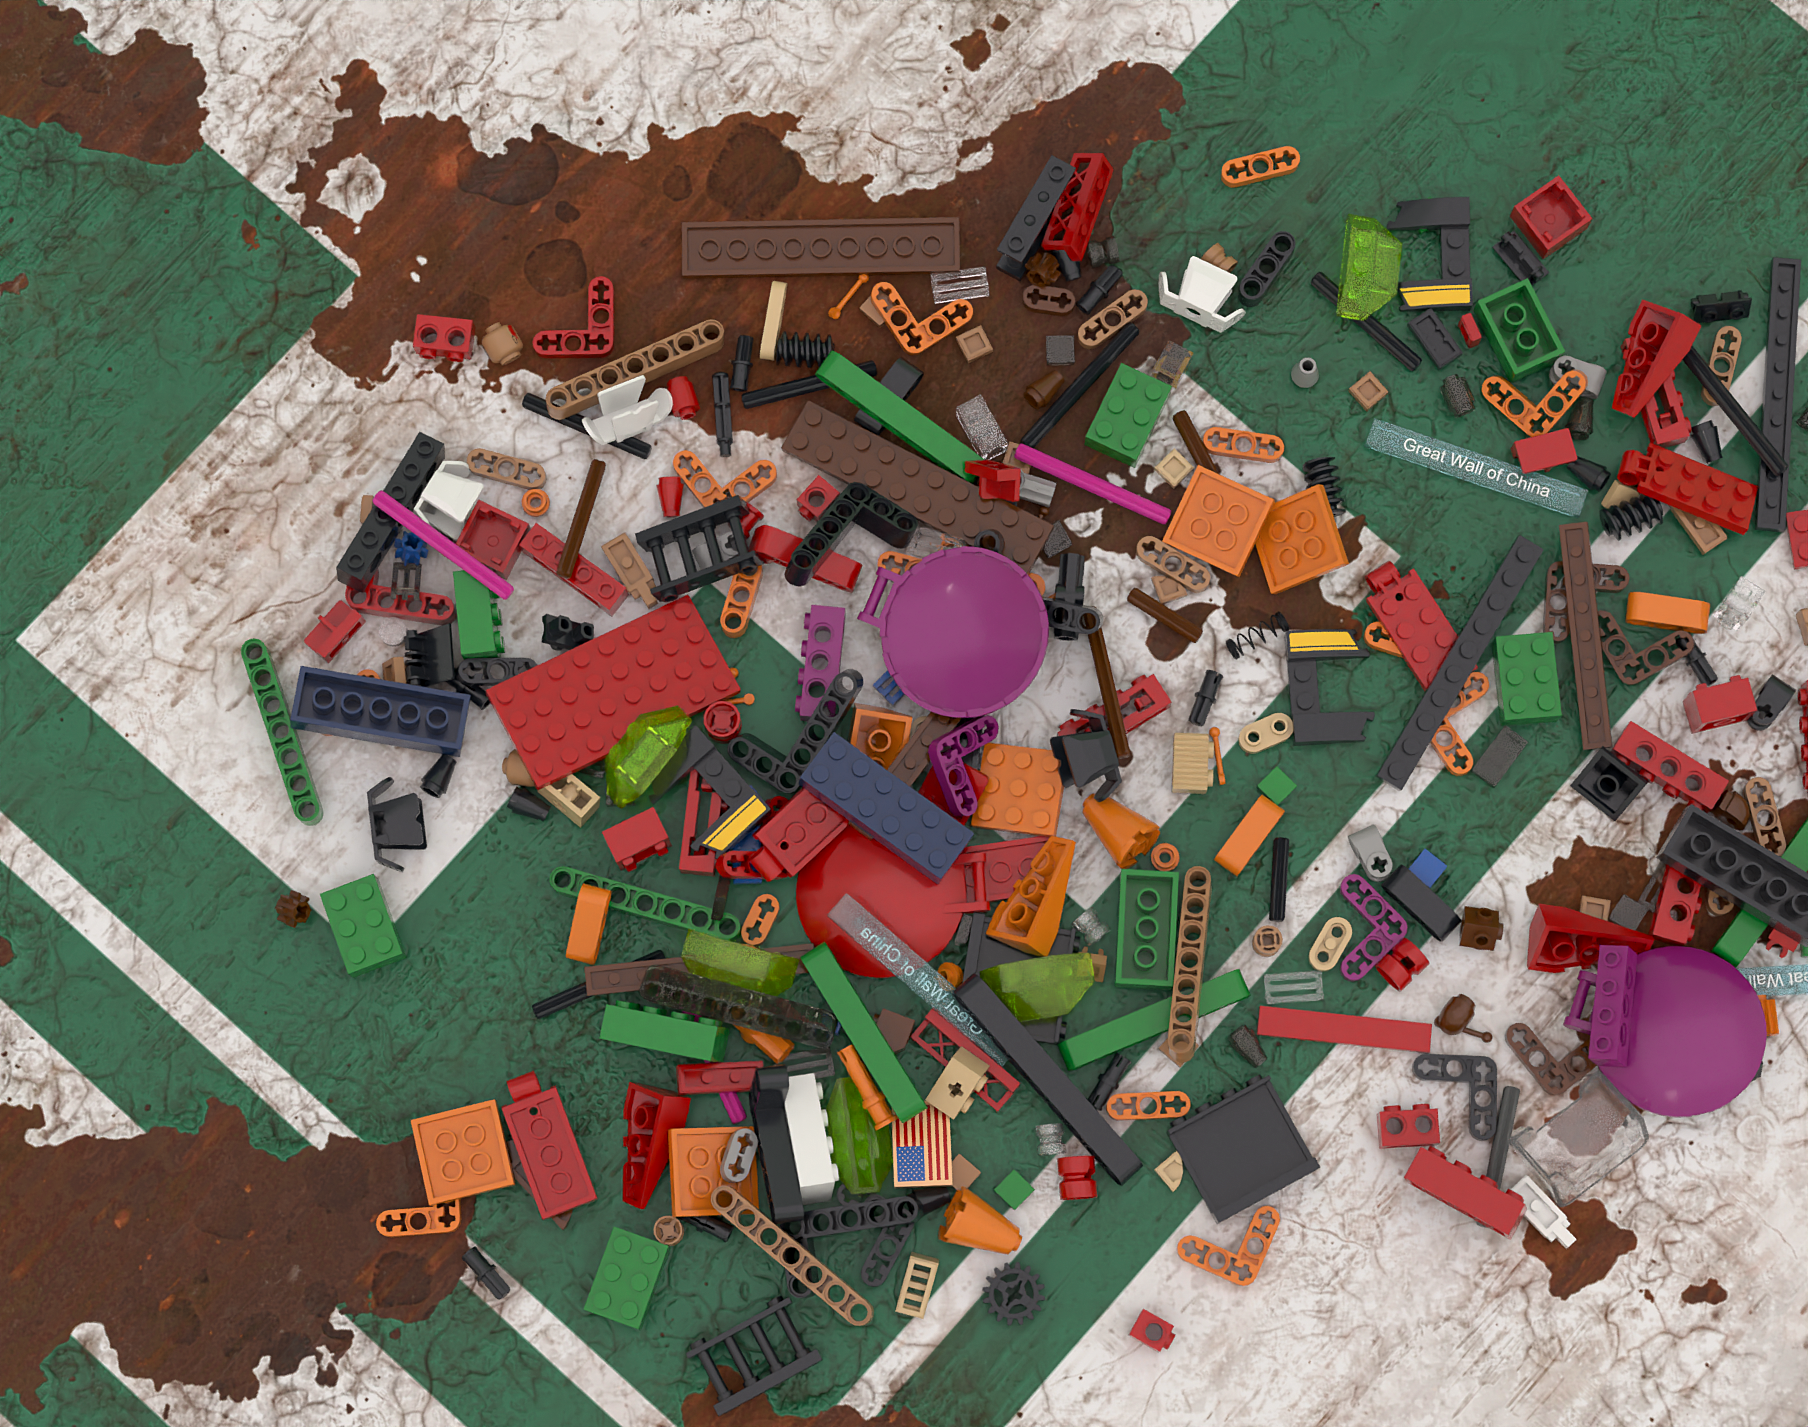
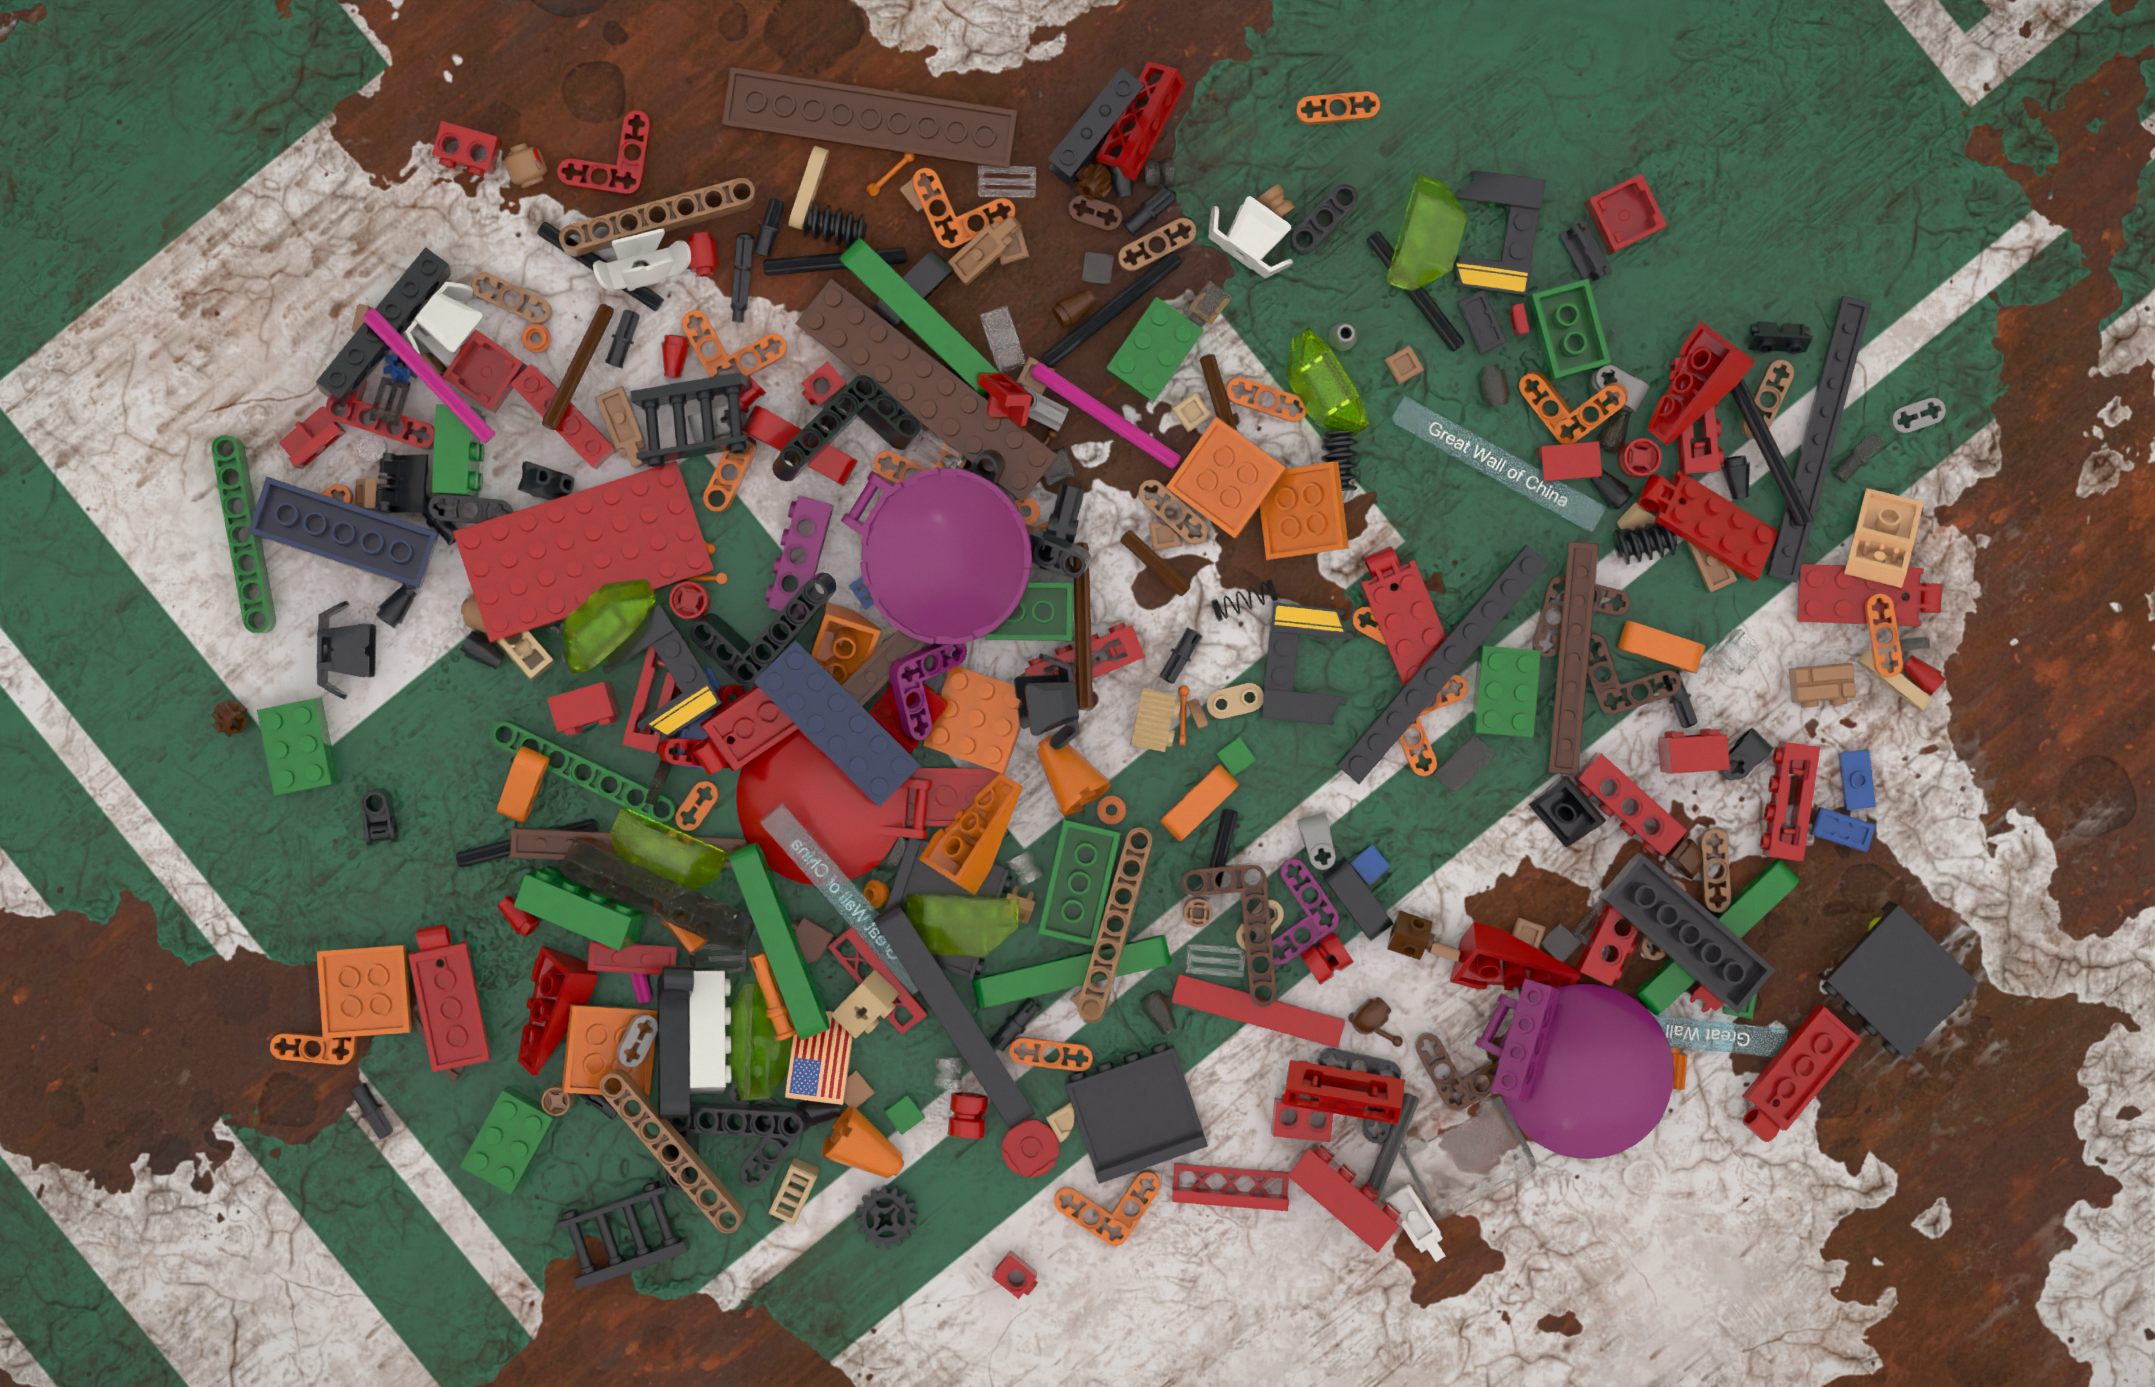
camera: 10 degrees right, 10 degrees up
none -> black piece [361,788,399,846]
none -> red cone [498,895,541,938]
none -> black axle [605,310,640,368]
none -> medium nougat hinge [947,216,1022,285]
none -> green brick [985,582,1073,641]
none -> red tile [1002,1119,1059,1177]
none -> red fence [1171,1163,1289,1211]
none -> reddish brown beam [1181,863,1276,1007]
none -> medium nougat tile [1187,698,1208,729]
none -> red brick [1283,1060,1405,1124]
none -> clear neon green wedge [1286,327,1370,437]
none -> medium nougat tile [1426,941,1460,962]
none -> red wheel [1617,438,1662,478]

